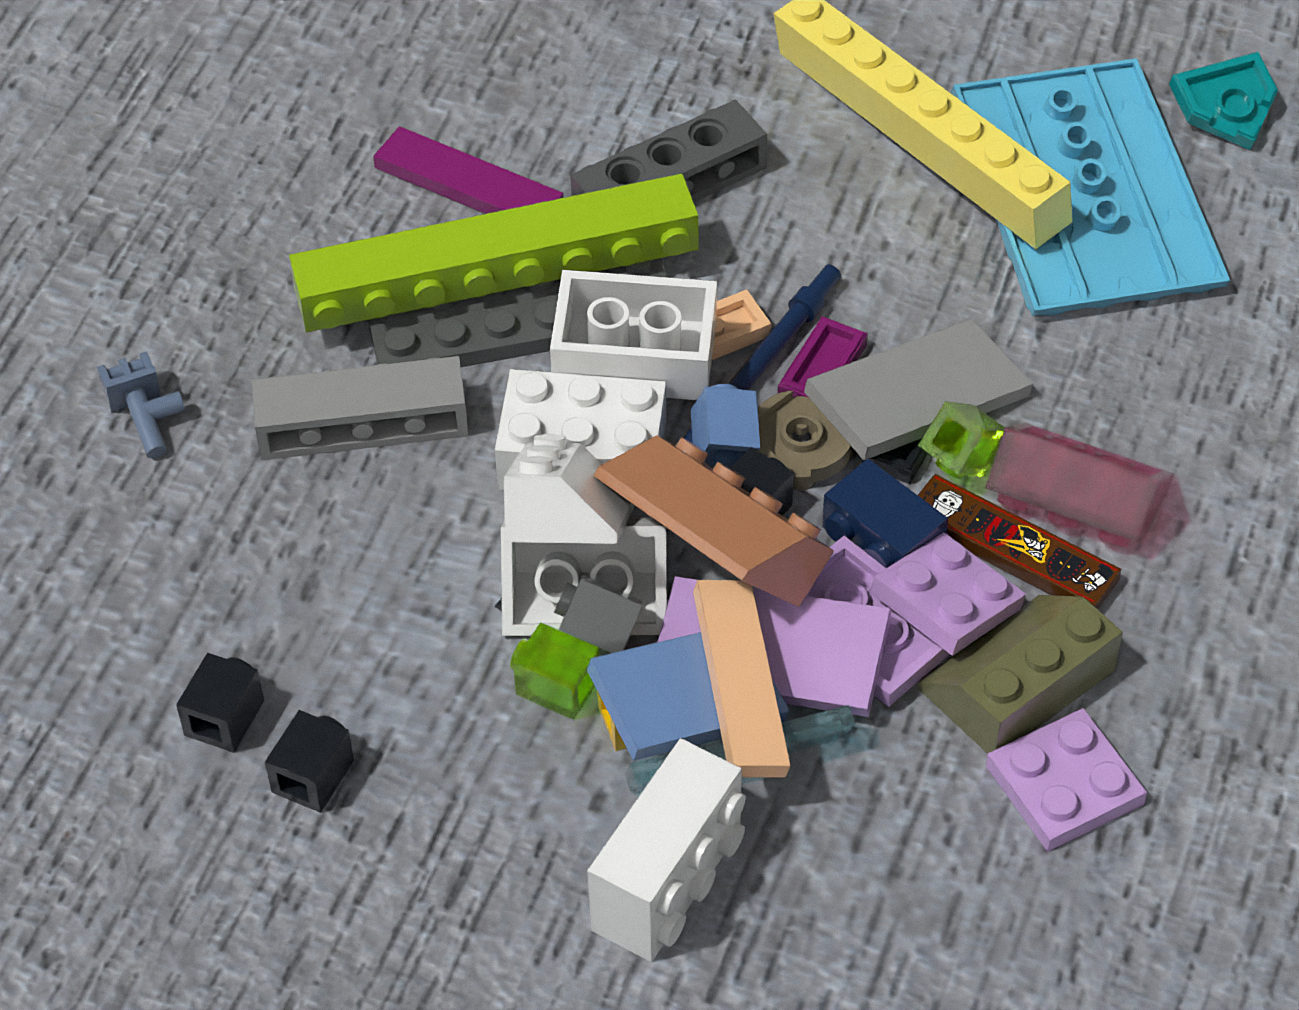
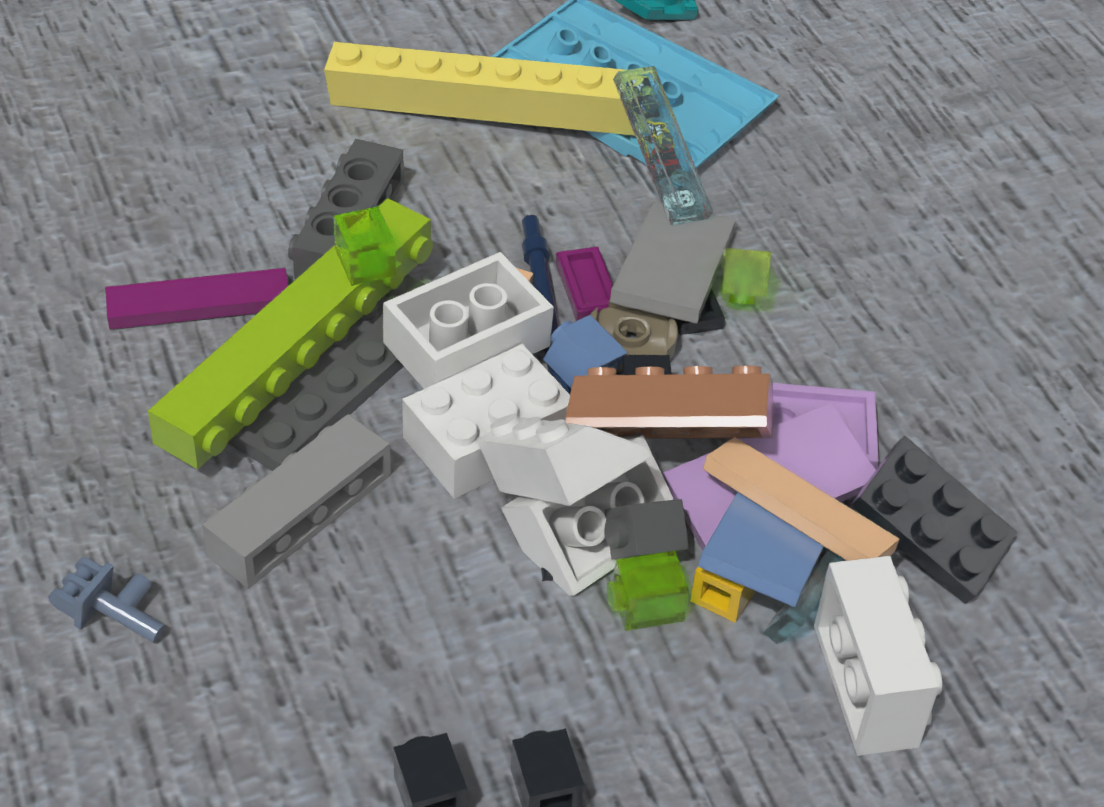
camera: 45 degrees left, 5 degrees down
dark blue brick [822,459,948,568] -> none
lavender plate [869,532,1026,656] -> none
olive slope [917,595,1123,754] -> none
tile [918,474,1122,610] -> none
clear pink slope [985,422,1174,547] -> none
lavender plate [986,708,1147,852] -> none
none -> clear neon green brick [333,206,396,286]
none -> clear light blue tile [613,66,714,225]
none -> black plate [851,436,1017,604]

